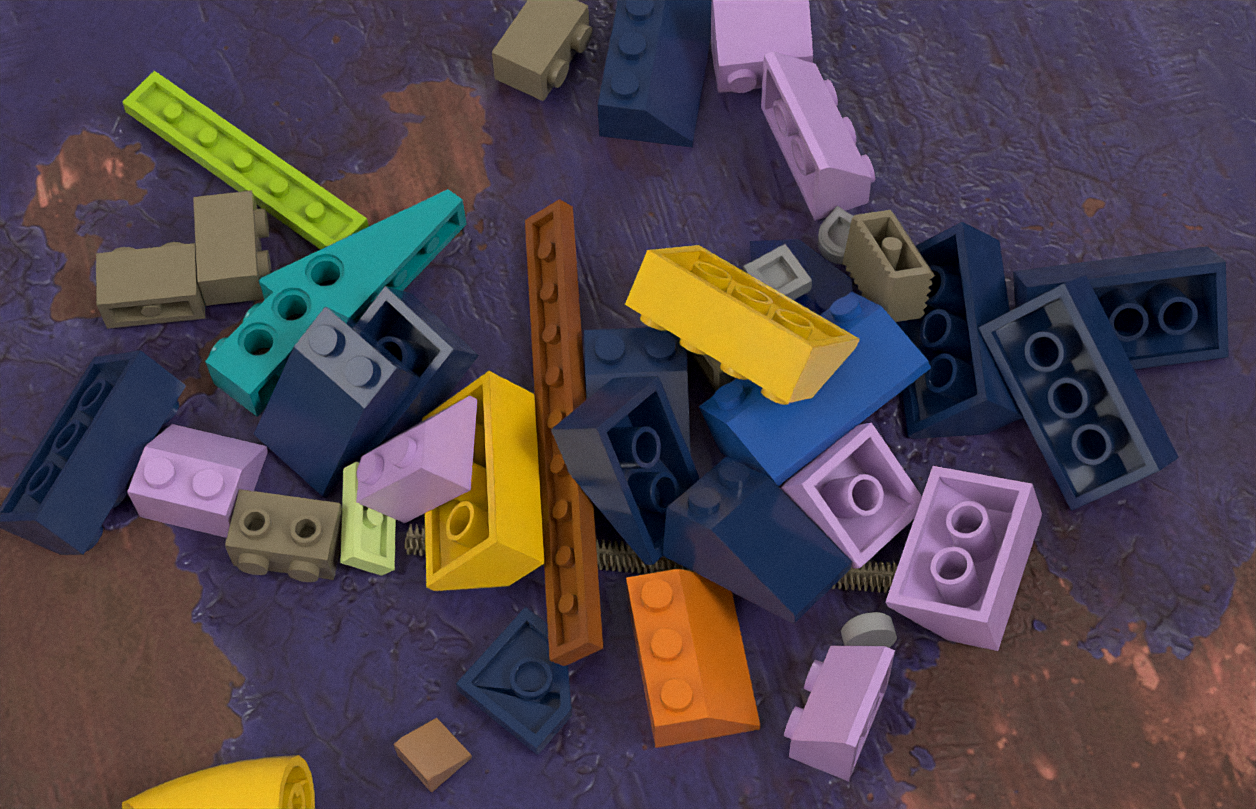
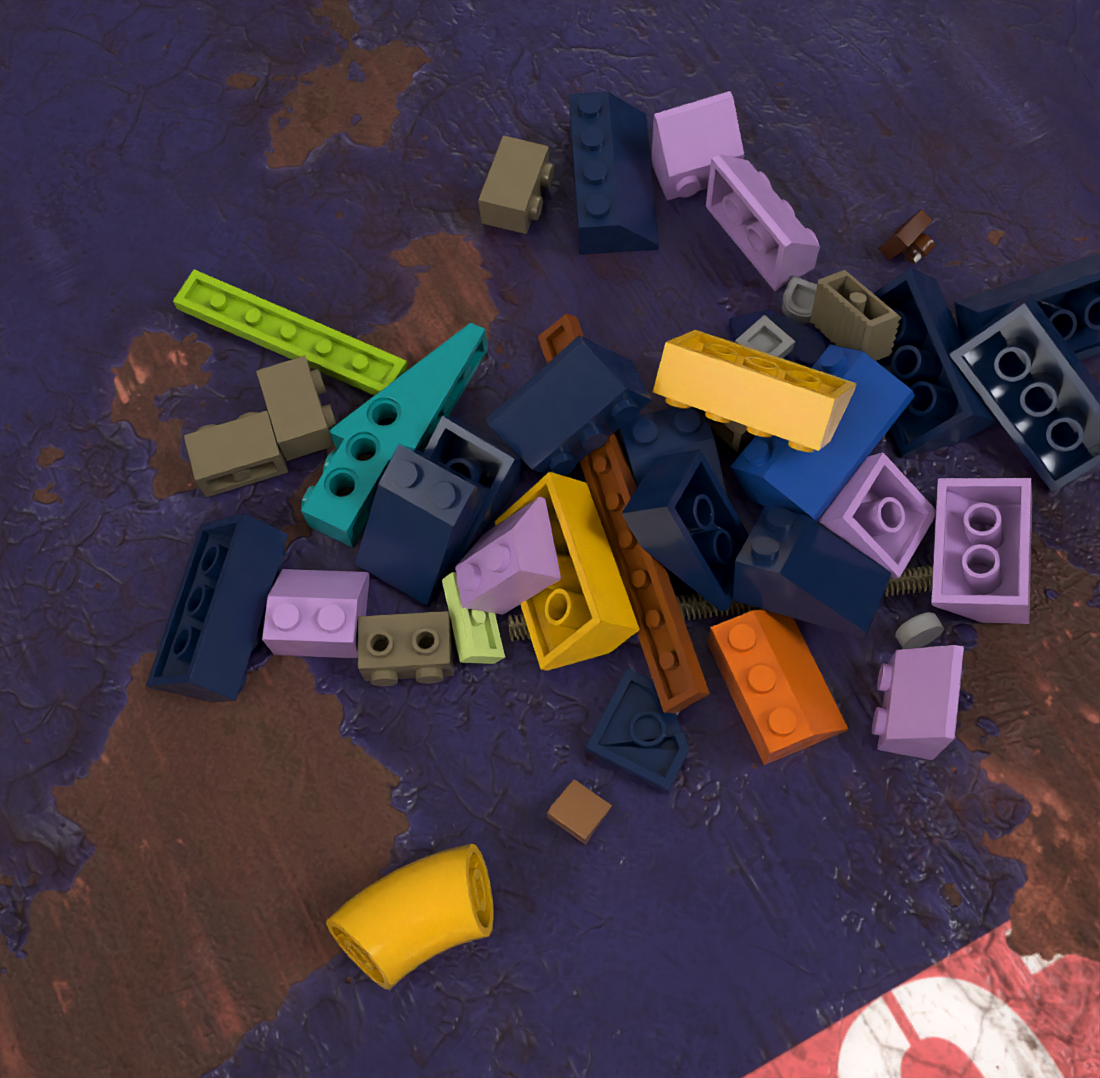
camera: 10 degrees left, 5 degrees up
none -> dark blue slope [486,335,652,476]
none -> reddish brown tile [879,209,936,264]

